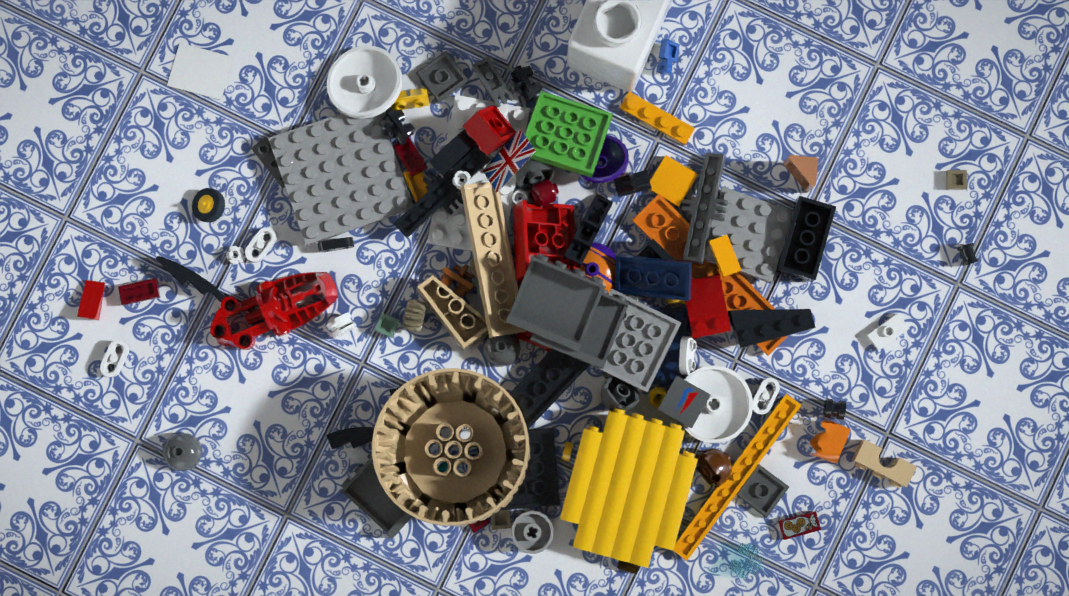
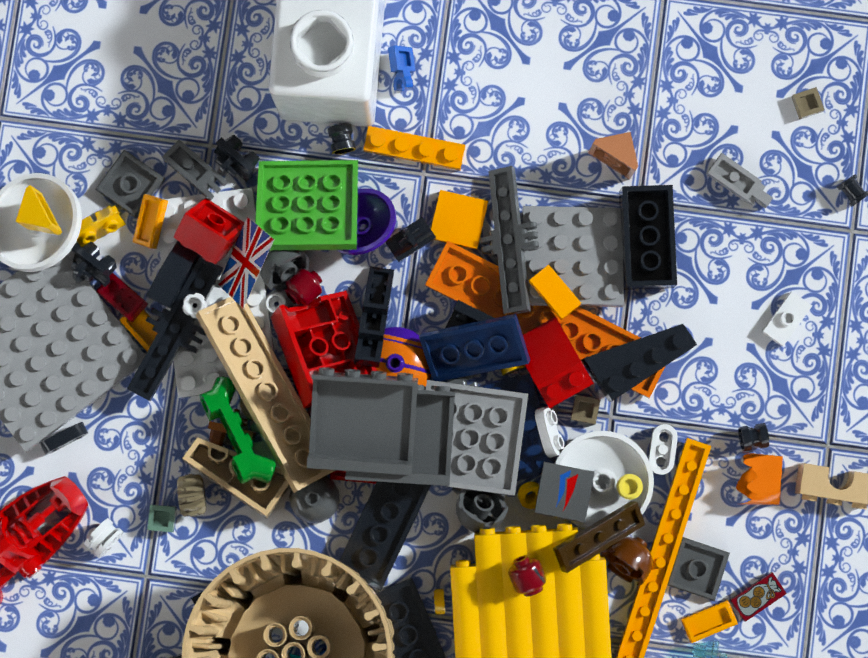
camera: 20 degrees left, 0 degrees up
none -> yellow slope [15,185,63,235]
none -> light orange tile [132,194,168,249]
none -> green plate [199,376,276,484]
none -> black wheel [328,124,356,154]
none -> dark red head [508,555,547,597]
none -> dark brown plate [553,501,645,573]
none -> dark tan tile [570,395,600,425]
none -> light yellow tile [616,474,643,500]
none -> light orange tile [680,600,738,643]
none -> light grey hinge [706,153,773,208]

